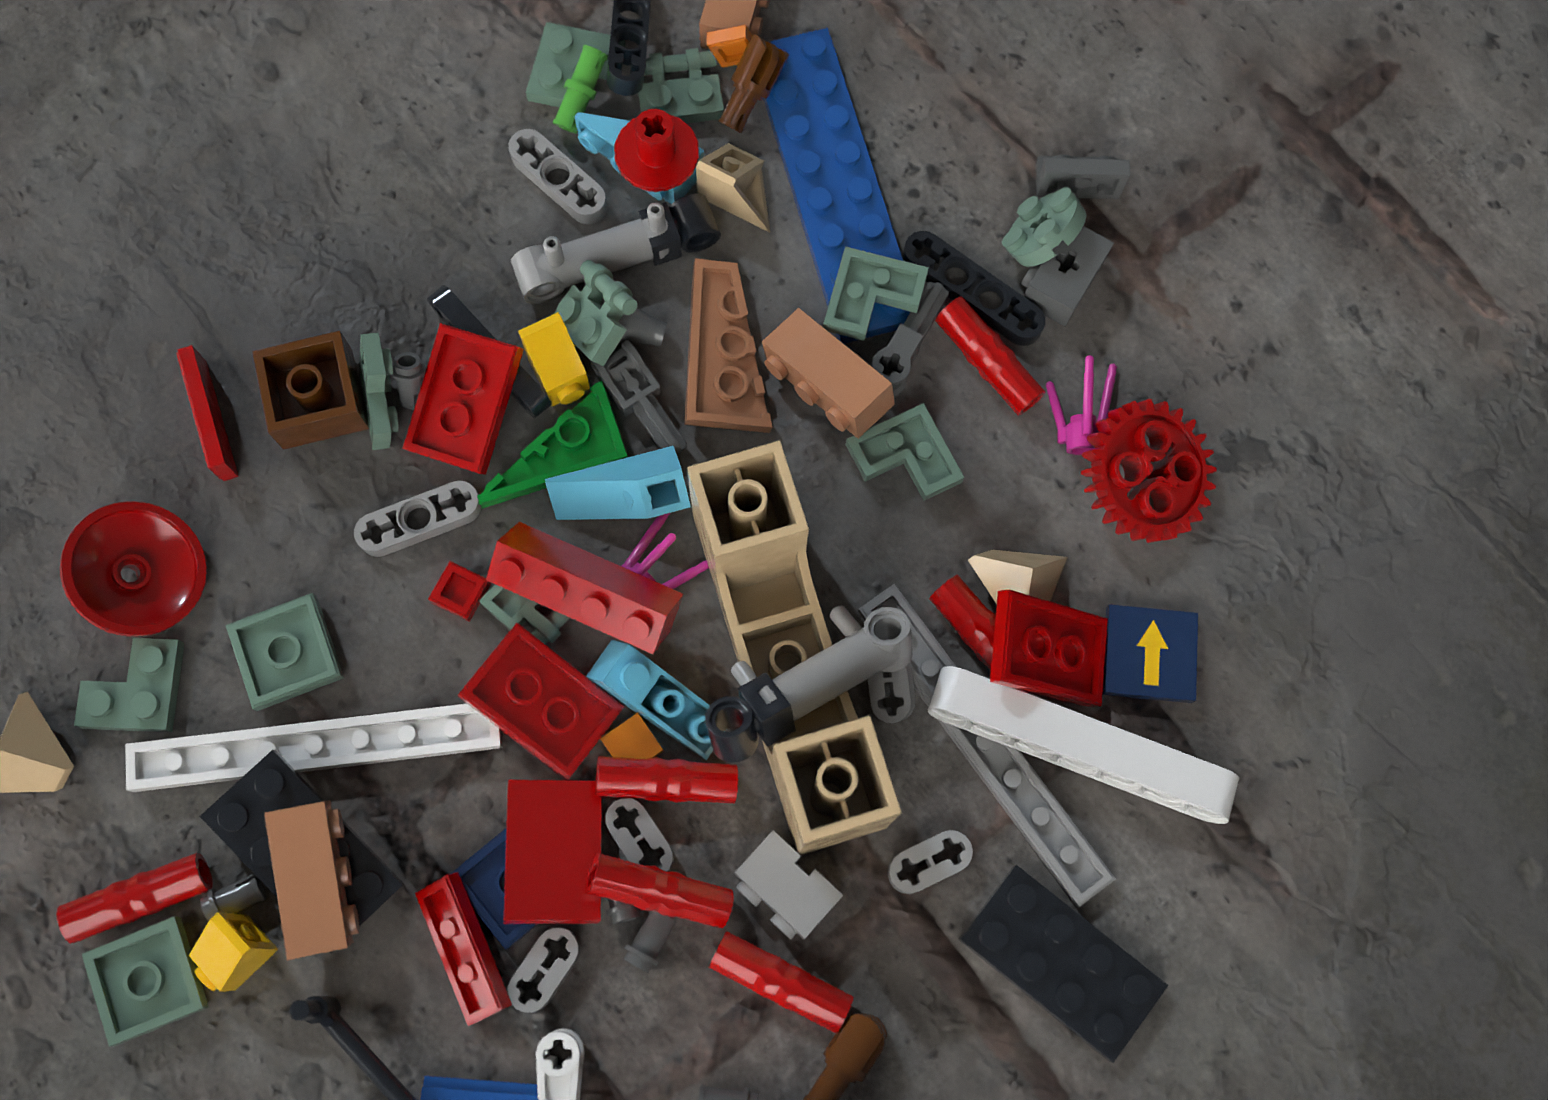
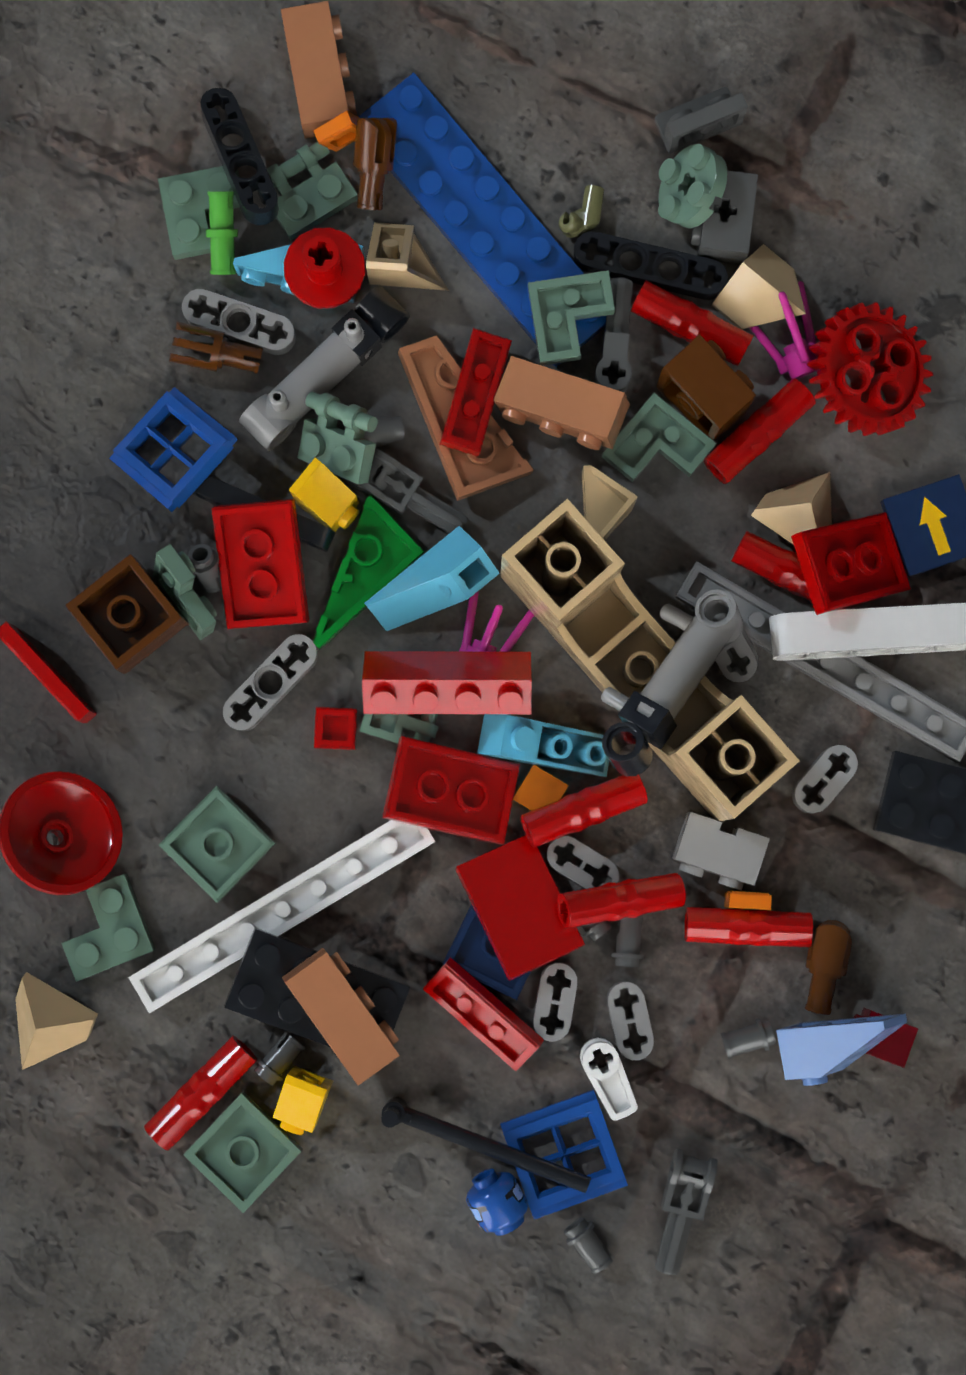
camera: 20 degrees left, 10 degrees up
none -> blue piece [109,387,238,512]
none -> reddish brown arm [169,321,263,374]
none -> red tile [439,328,512,456]
none -> olive arm [559,185,604,238]
none -> tan slope [582,465,638,540]
none -> light grey beam [607,981,654,1060]
none -> reddish brown brick [656,335,756,442]
none -> red axle [703,378,816,484]
none -> tan slope [711,244,806,330]
none -> orange tile [724,891,772,910]

